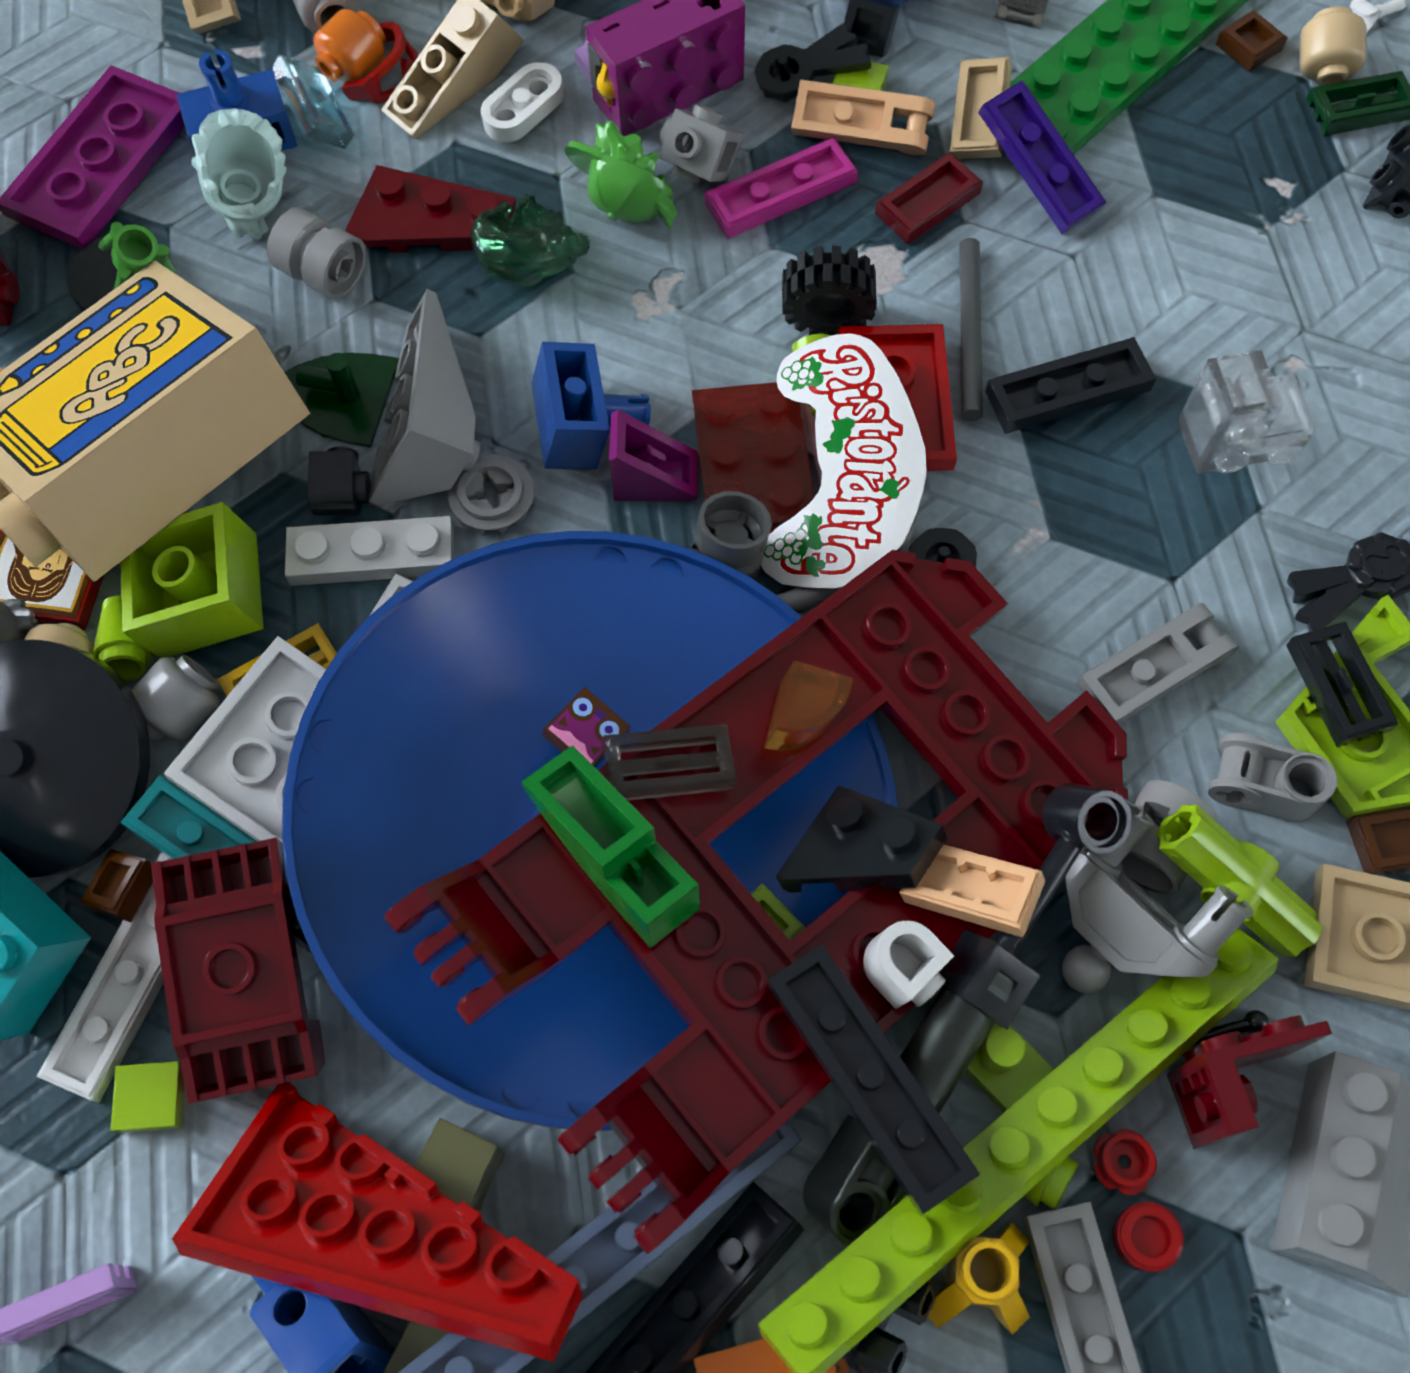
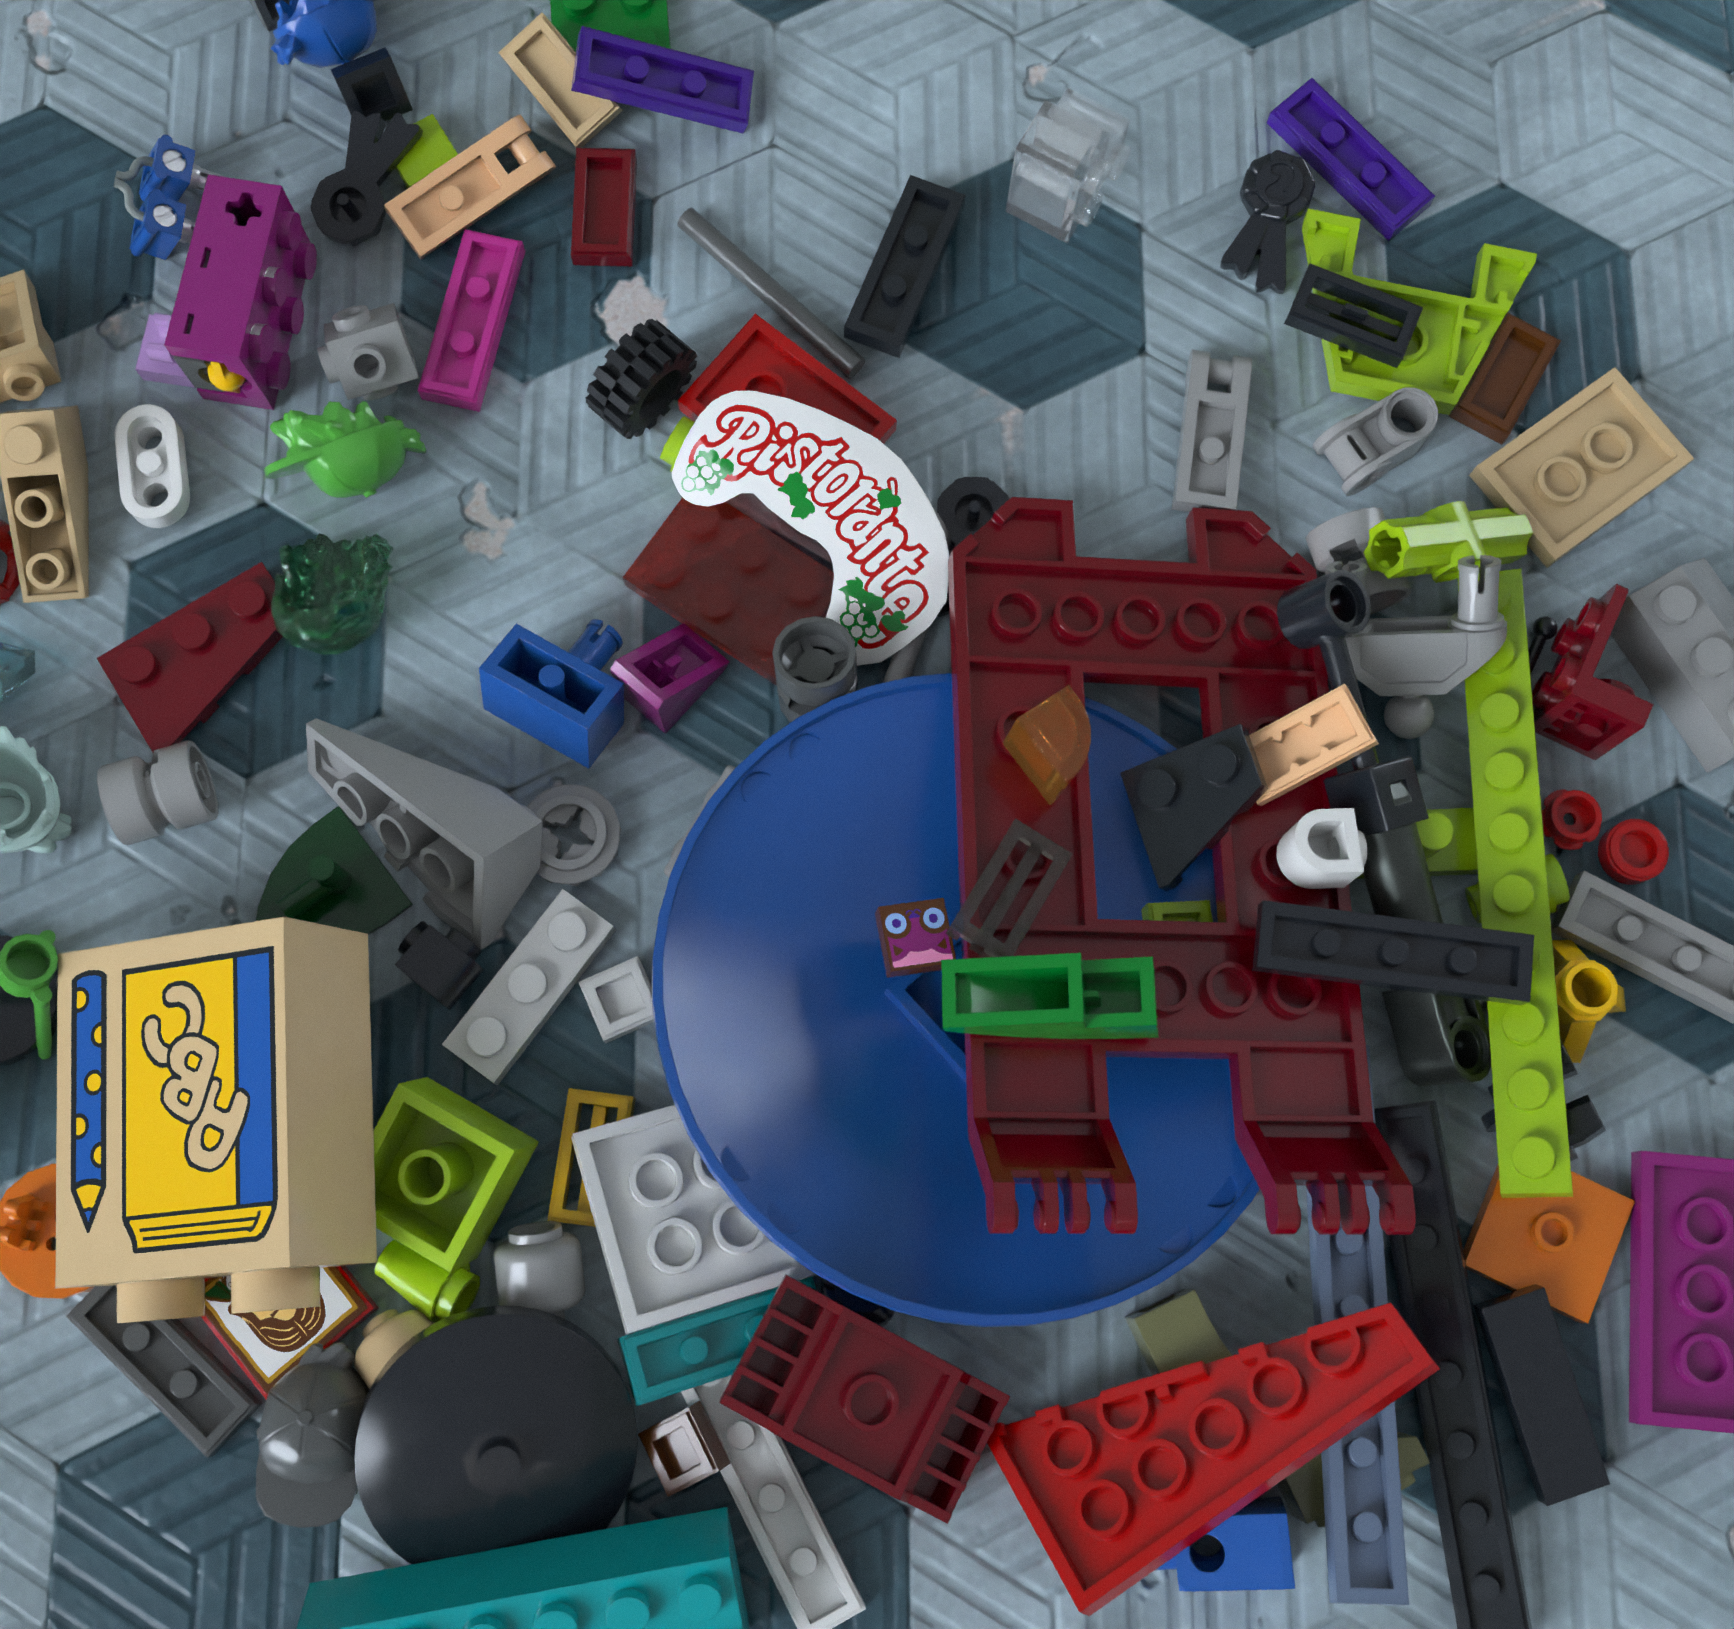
camera: 55 degrees left, 10 degrees up
lime tile [111,1061,184,1133] -> none

